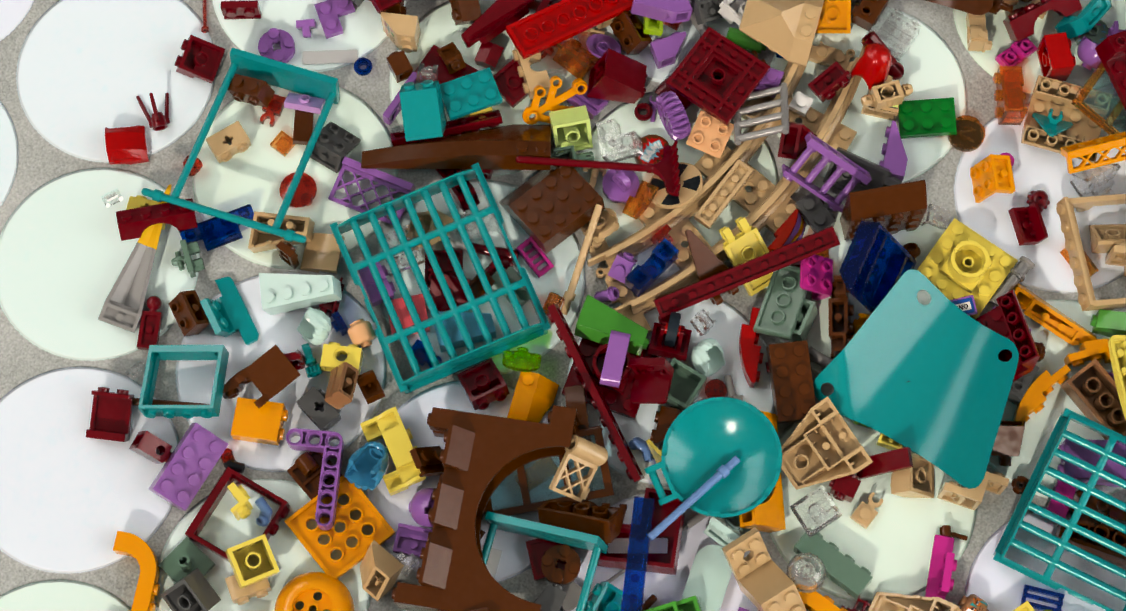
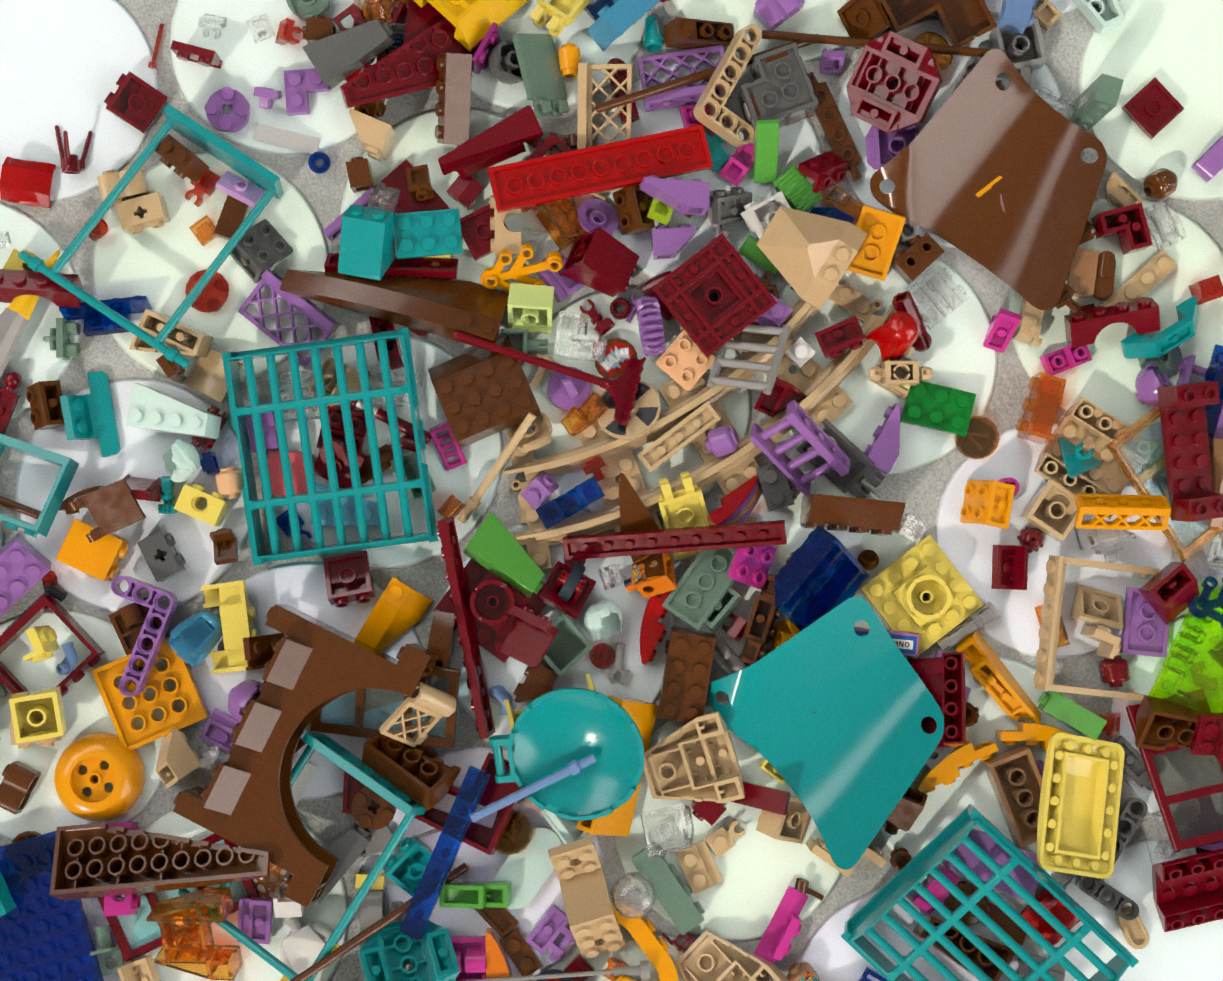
camera: 10 degrees right, 15 degrees up
medium nougat brick [324,362,359,409] -> none
clear neon green tile [502,347,542,372] -> none
medium lavender pin [594,286,619,302] -> none
medium lavender beam [600,330,631,388] -> none
red brick [1037,32,1076,81] -> none
none -> tan brick [97,165,149,205]
none -> clear orange tile [496,811,533,855]
none -> dark red piece [580,299,615,337]
none -> orange torso [624,553,677,598]
none -> tan plate [675,839,723,895]
none -> medium lavender head [705,425,739,457]
none -> dark red tile [721,613,748,643]
none -> dark pink slope [983,308,1021,353]
none -> tan slope [1020,479,1078,541]

